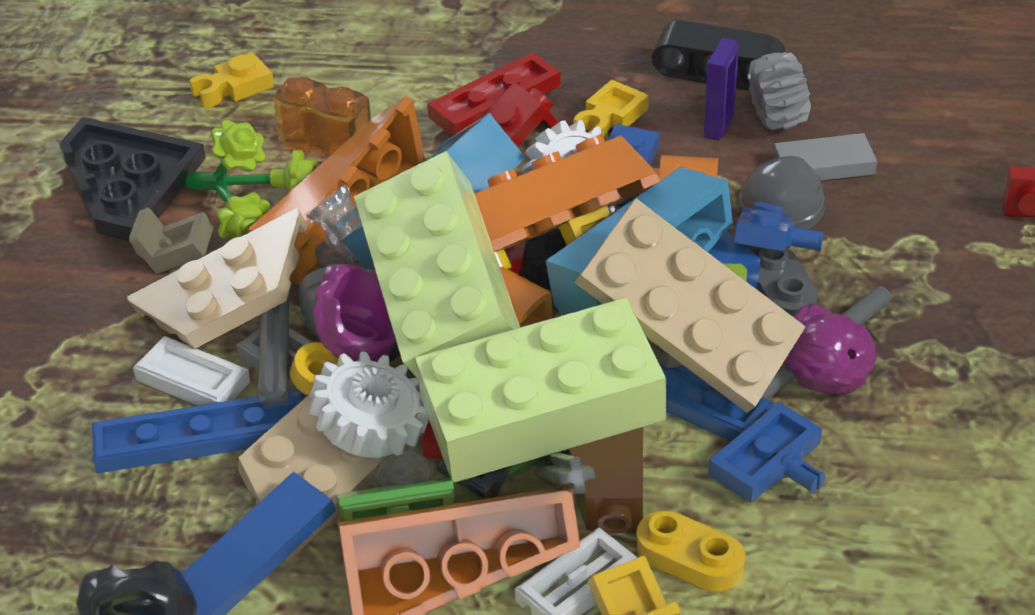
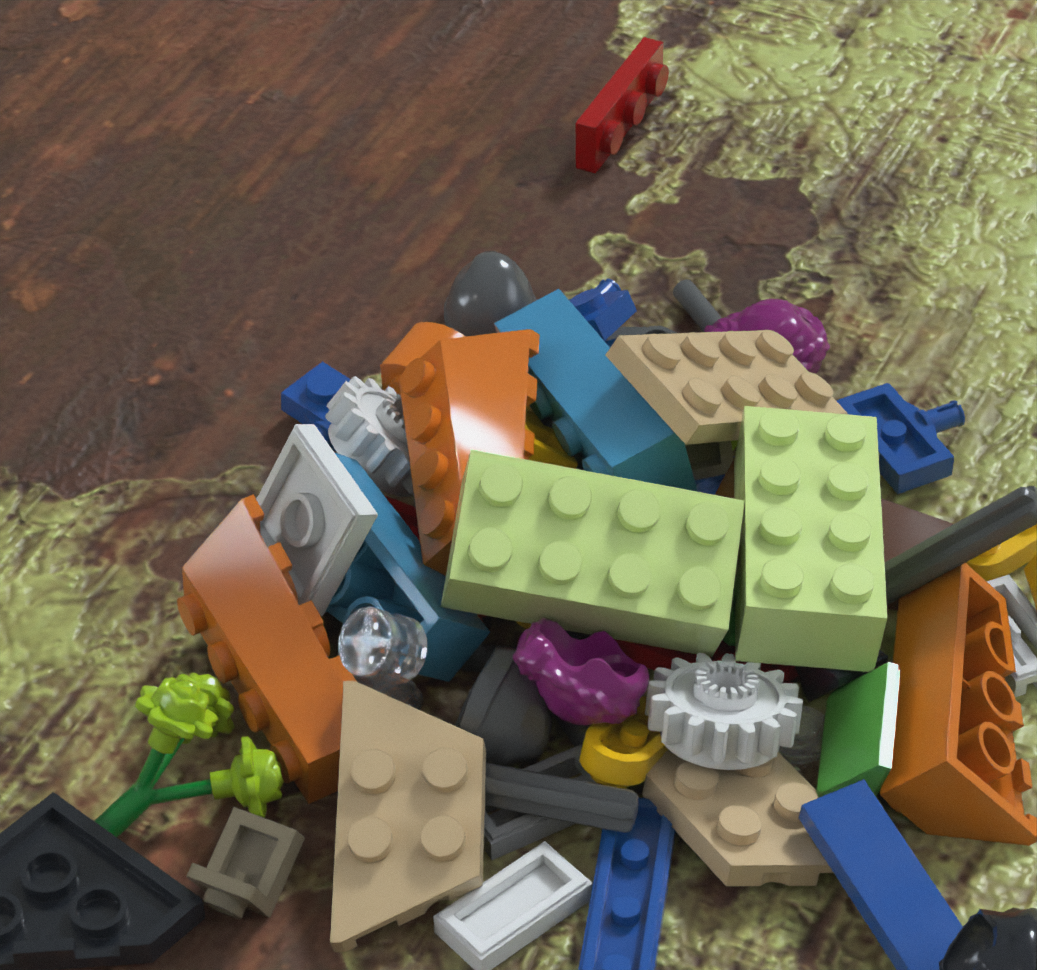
camera: 70 degrees left, 0 degrees up
clear orange brick [273,76,371,157] -> none
red plate [427,52,561,136] -> none
red bracket [484,82,559,148] -> none
yellow plate [573,80,649,141] -> none
black beam [651,20,786,91] -> none
dark purple tile [704,38,739,141] -> none
light grey gear [747,52,811,130] -> none
light grey tile [773,133,877,181] -> none
none -> white plate [256,424,378,616]

